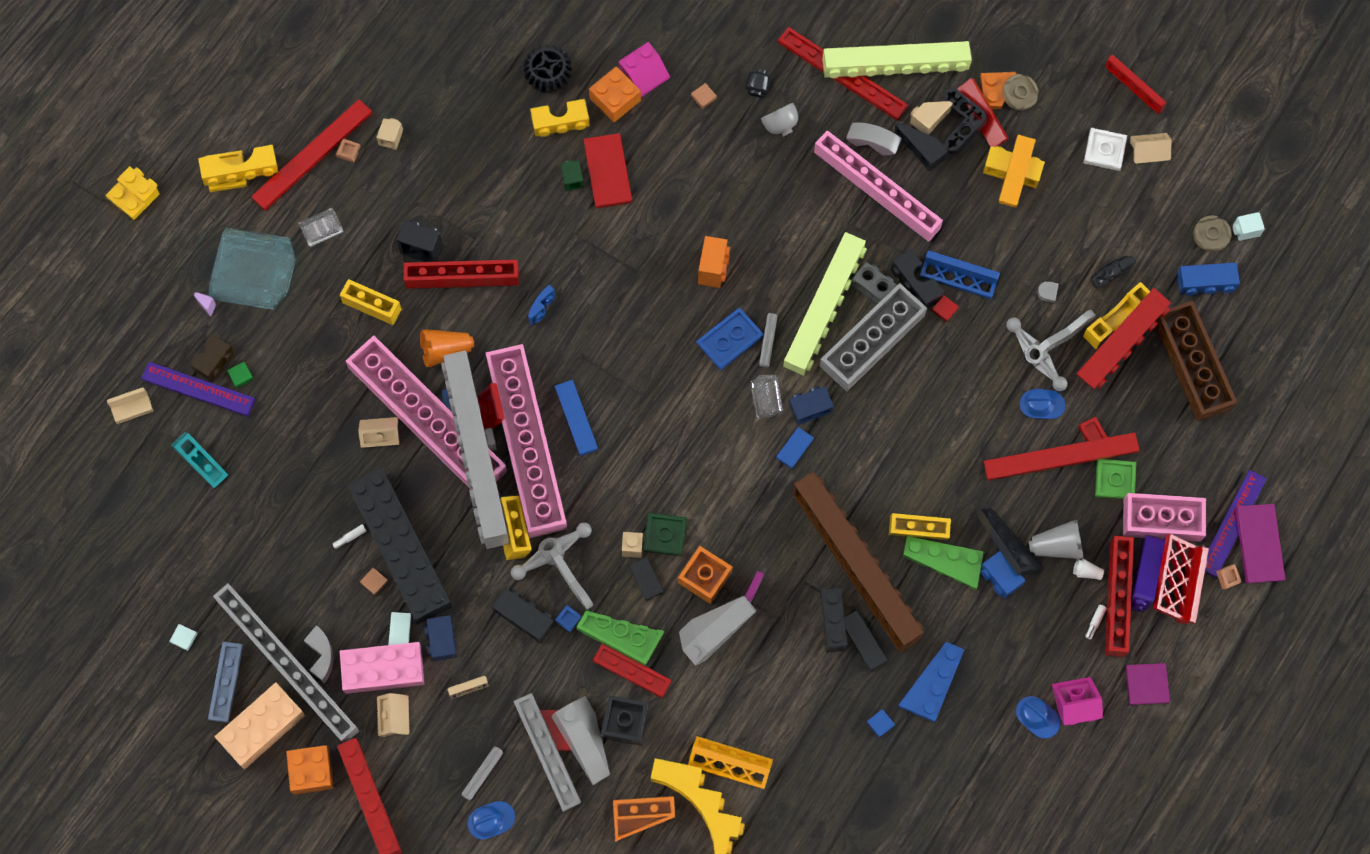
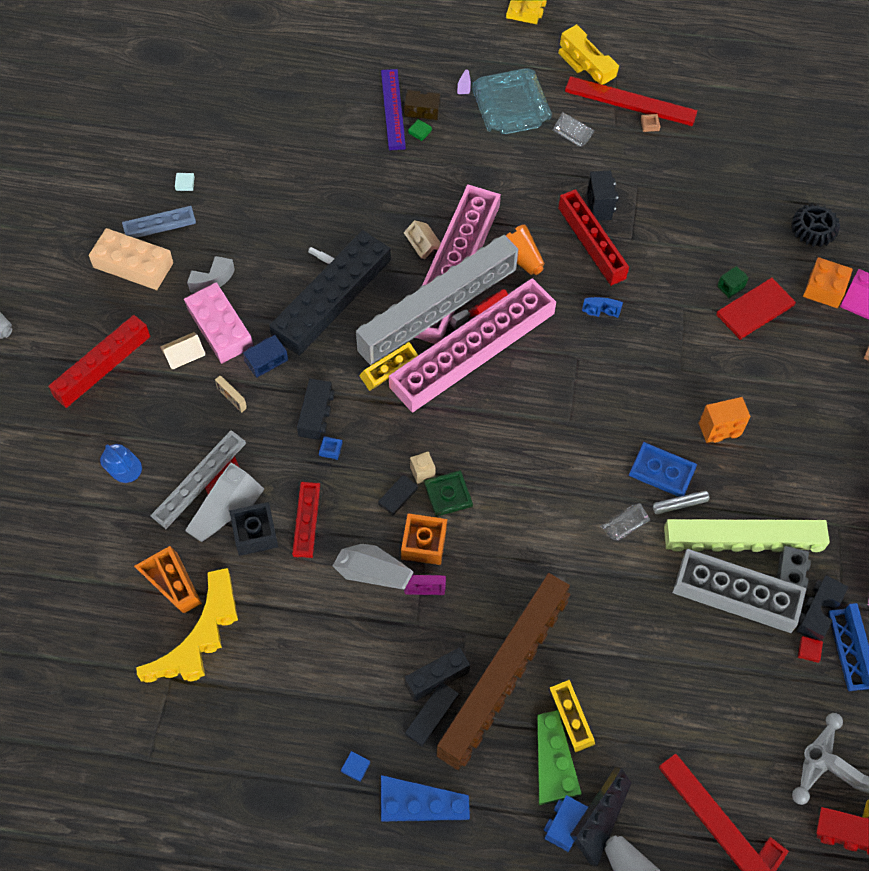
camera: 65 degrees right, 10 degrees down
tan panel [107,388,154,424] -> none
teal slope [171,432,228,488] -> none
light grey brick [213,584,359,743] -> none
orange brick [286,745,334,795] -> none
yellow brick [340,279,402,325] -> none
nougat tile [360,568,388,596] -> none
tan brick [377,118,403,150] -> none
light aqua tile [388,612,412,645] -> none
light grey axle [462,747,503,800] -> none
light grey piece [511,523,593,610] -> none
yellow arch [530,99,589,137] -> none
blue tile [555,380,598,456] -> none
bright green wing [576,611,664,666] -> none
light orange fence [688,736,773,789] -> none
blue tile [776,427,814,469] -> none
dark blue brick [789,386,834,425] -> none
blue piece [1020,388,1066,419] -> none

